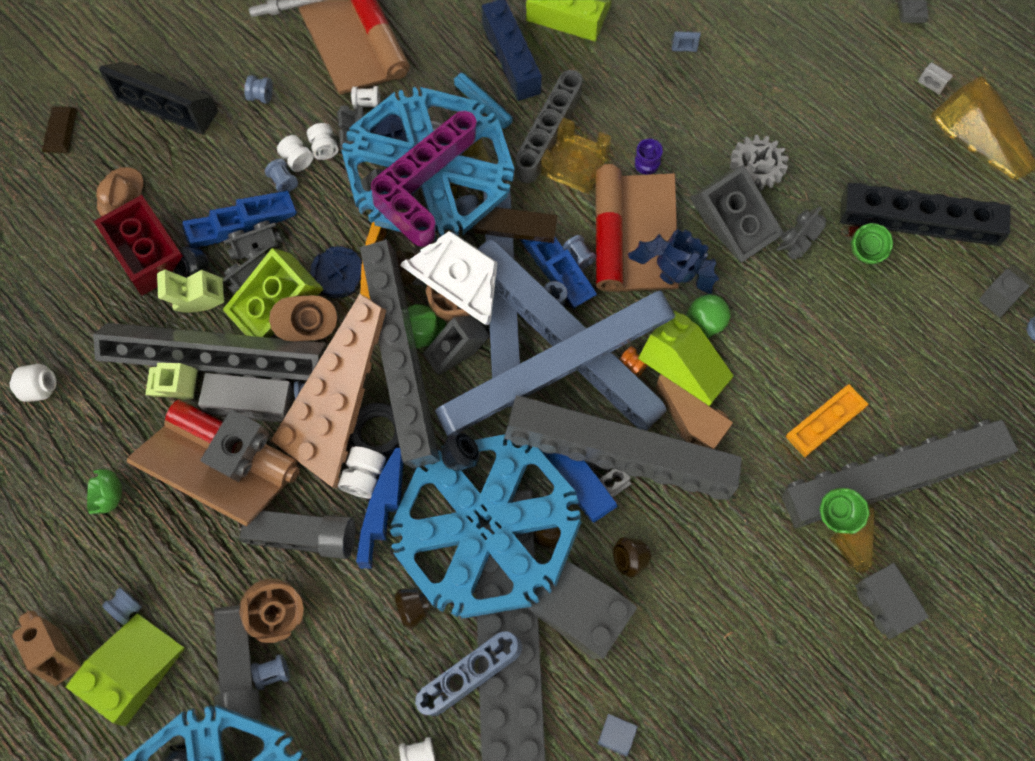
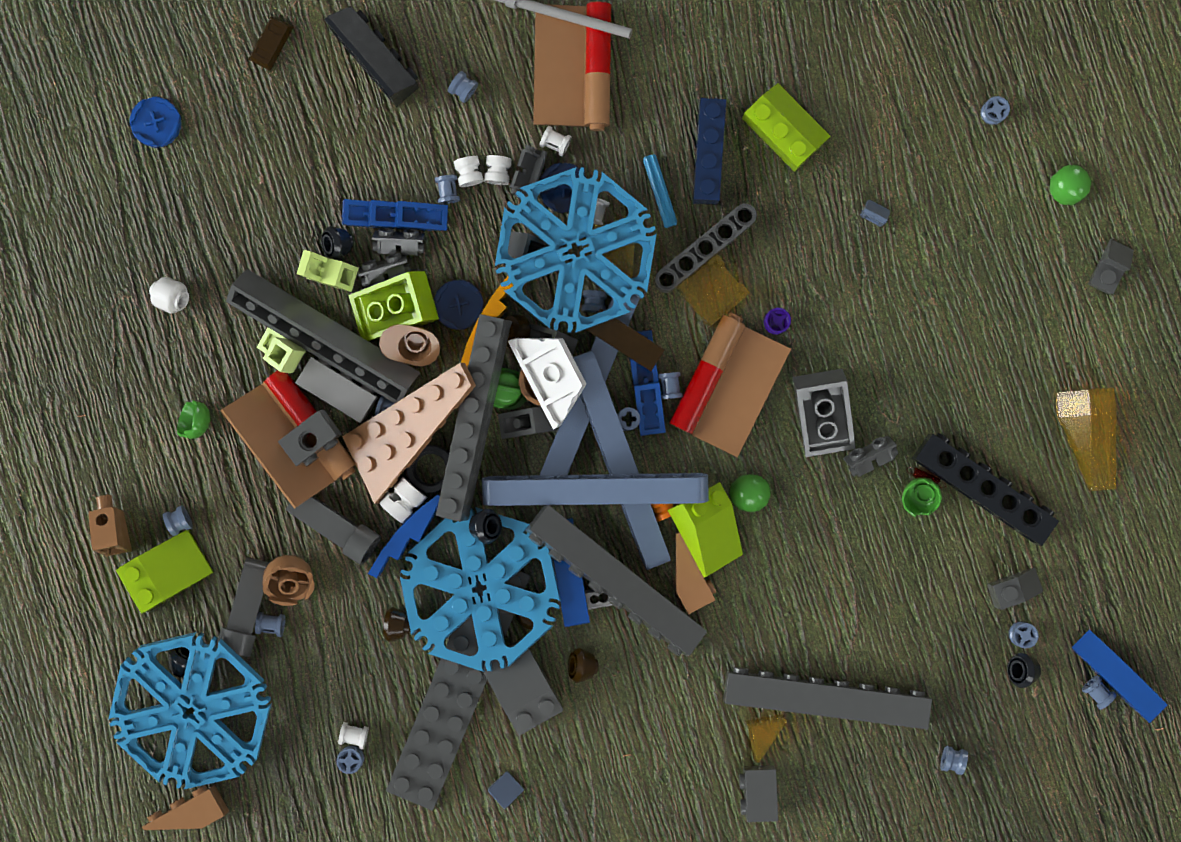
camera: 25 degrees right, 20 degrees up
dark red slope [93,195,182,296] -> none
medium nougat piece [96,167,144,216] -> none
magenta beam [371,111,477,247] -> none
sand blue beam [415,632,522,716] -> none
dark blue helmet [628,229,719,294] -> none
light grey gear [730,135,788,190] -> none
light orange tile [786,384,869,458] -> none
bright green hair [819,488,870,534] -> none
light grey piece [918,62,953,95] -> none

